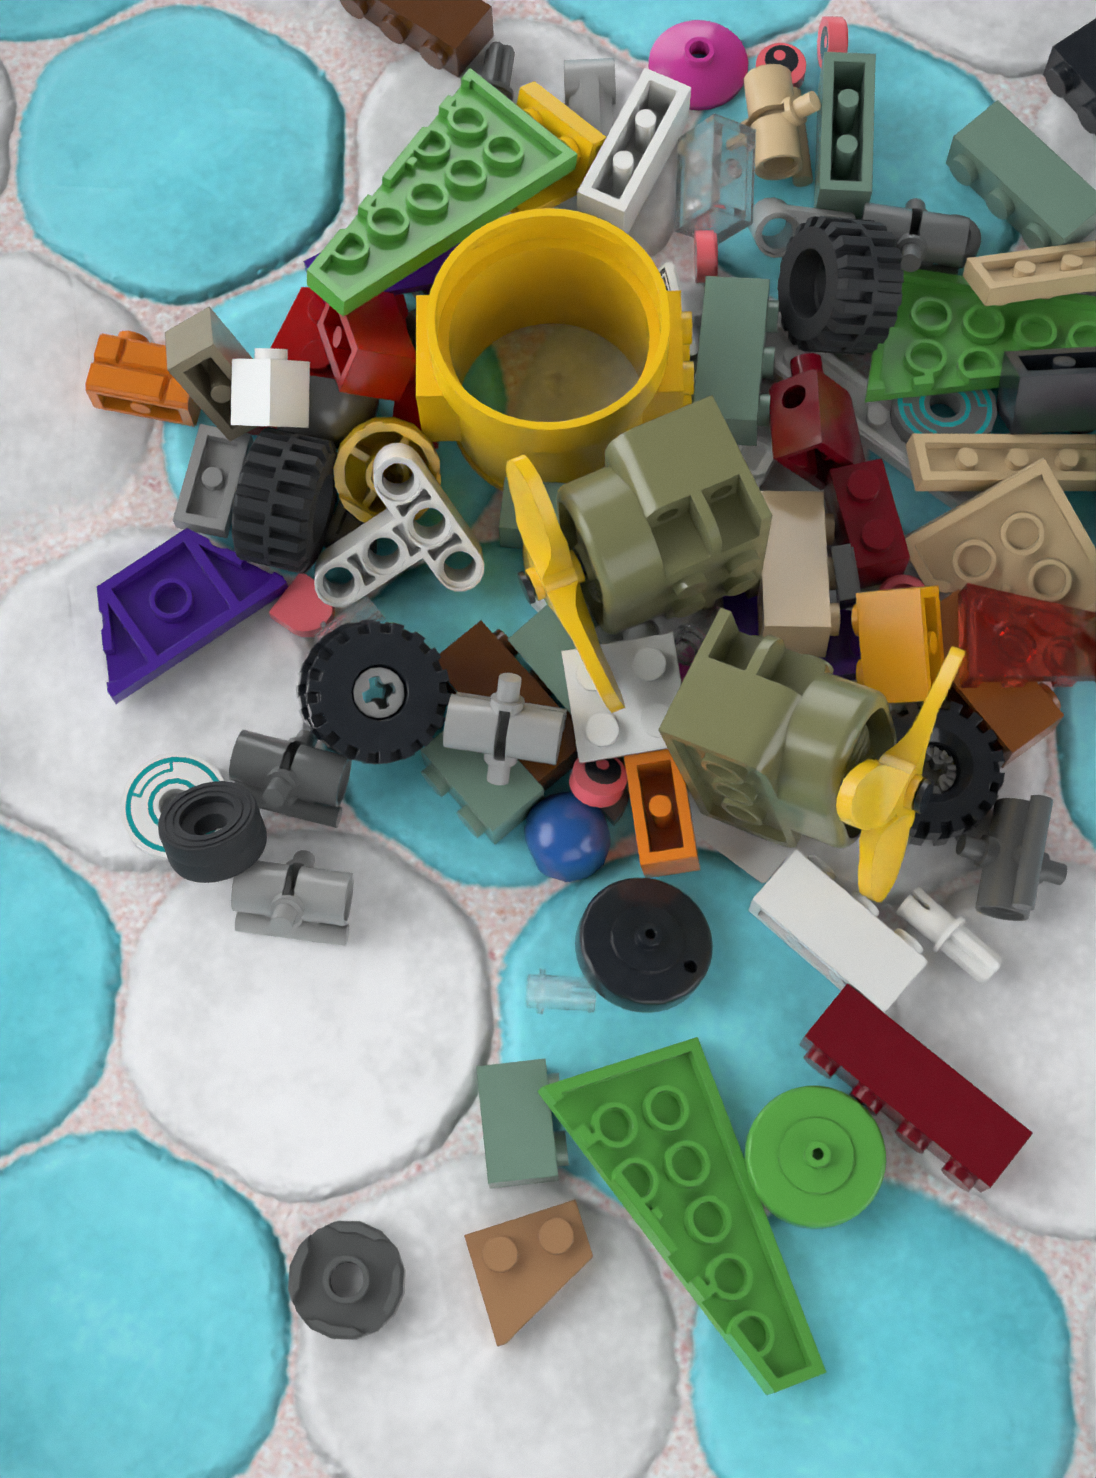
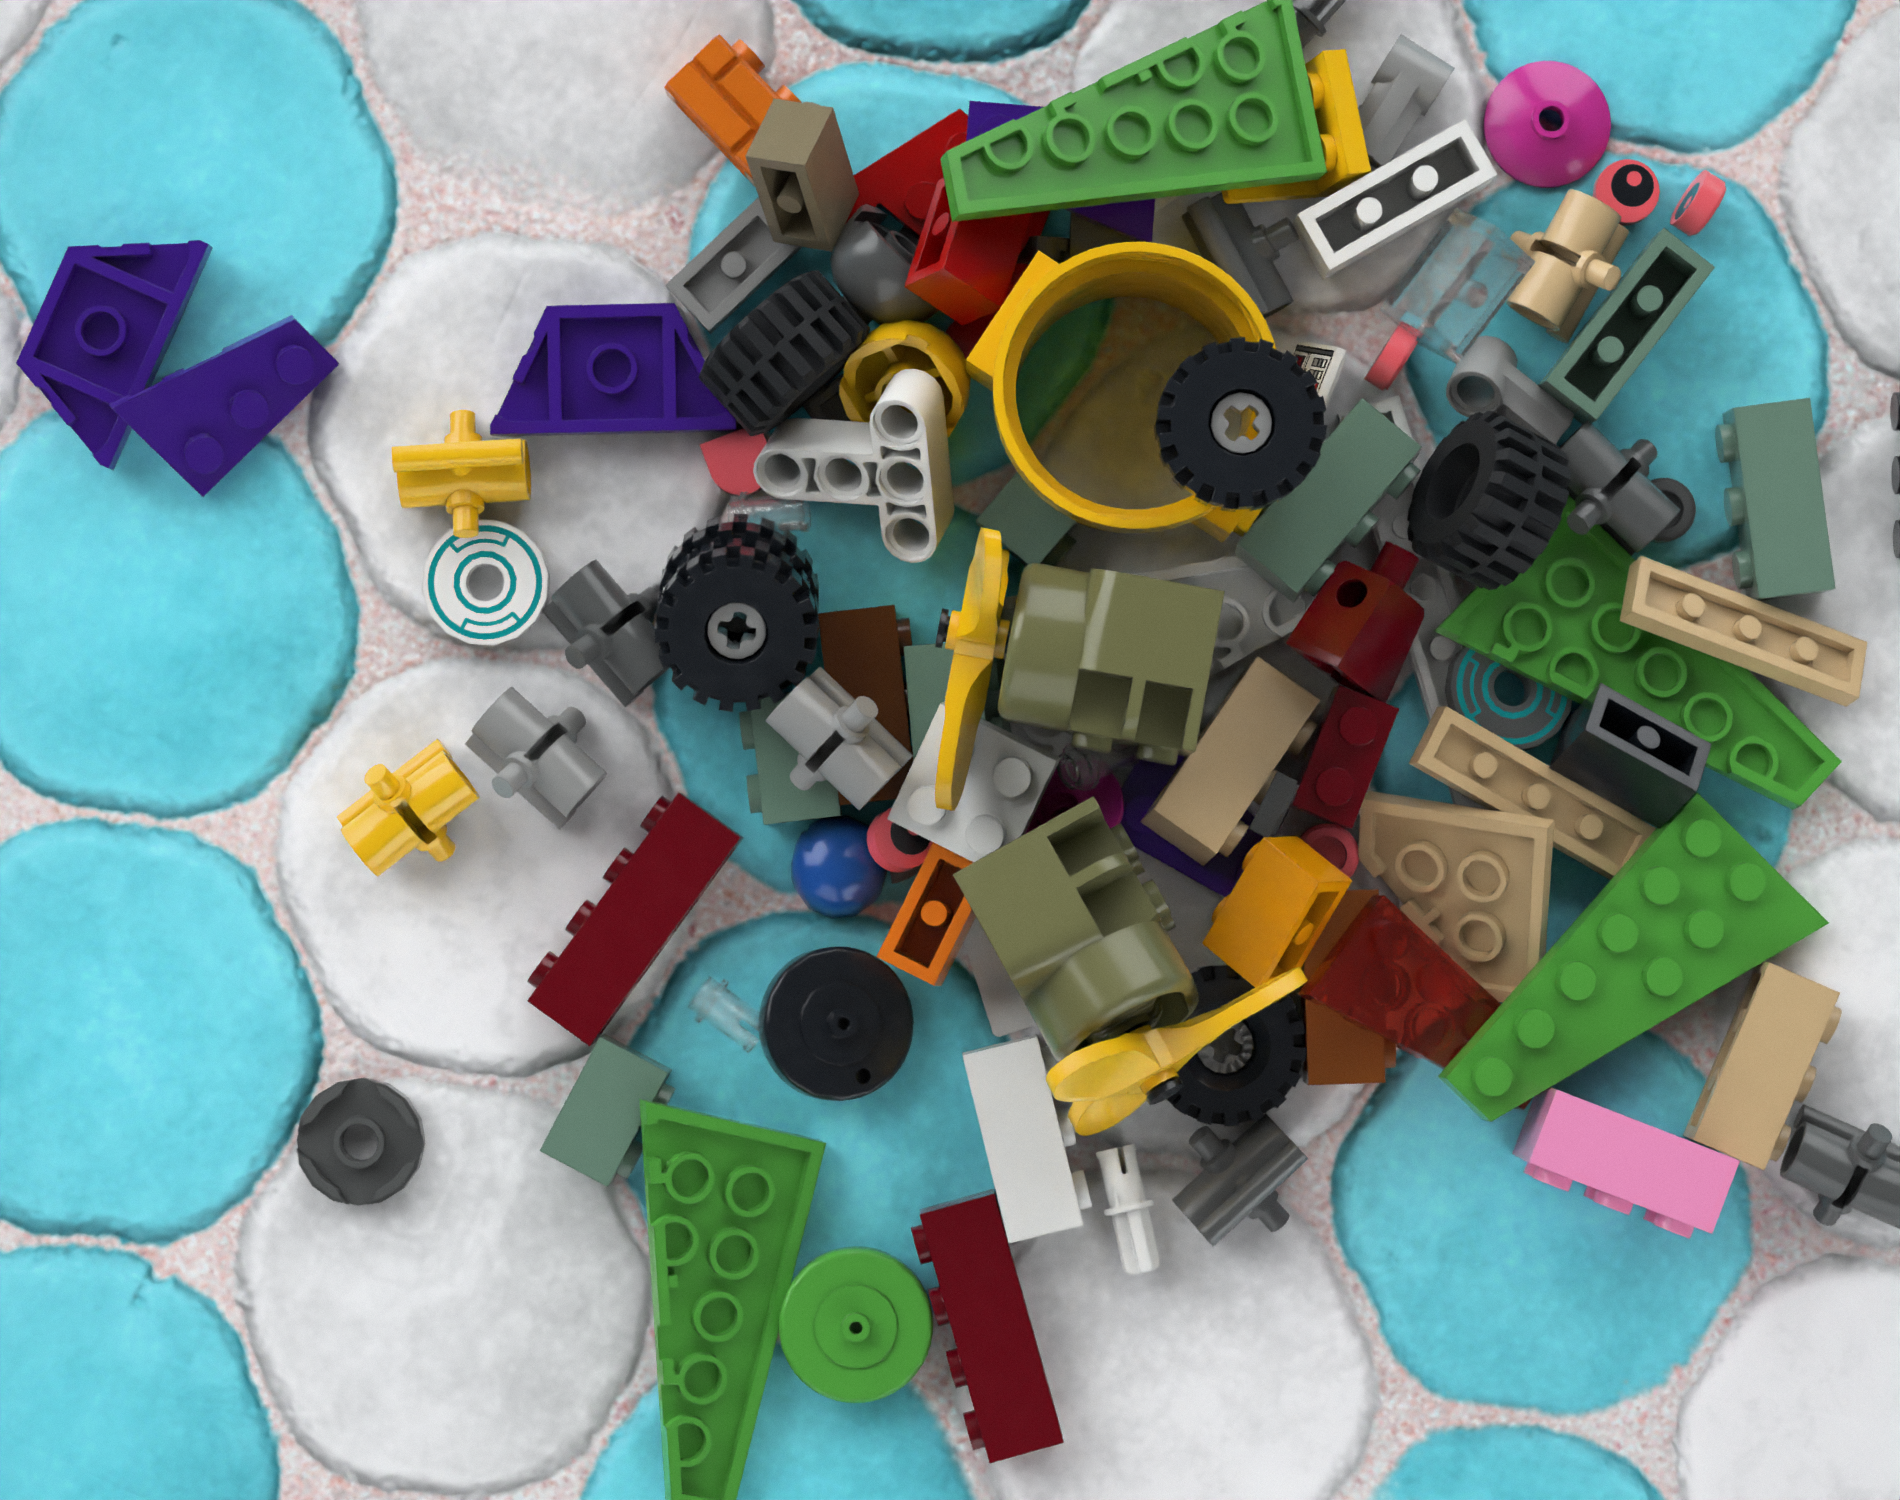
camera: 35 degrees right, 15 degrees up
black tyre [158,781,267,883] -> none
white brick [231,348,310,428] -> none
medium nougat wing [464,1199,593,1347] -> none
none -> yellow pin [337,738,480,876]
none -> yellow pin [392,410,531,538]
none -> dark red brick [527,792,744,1046]
none -> black bush [1154,337,1327,512]

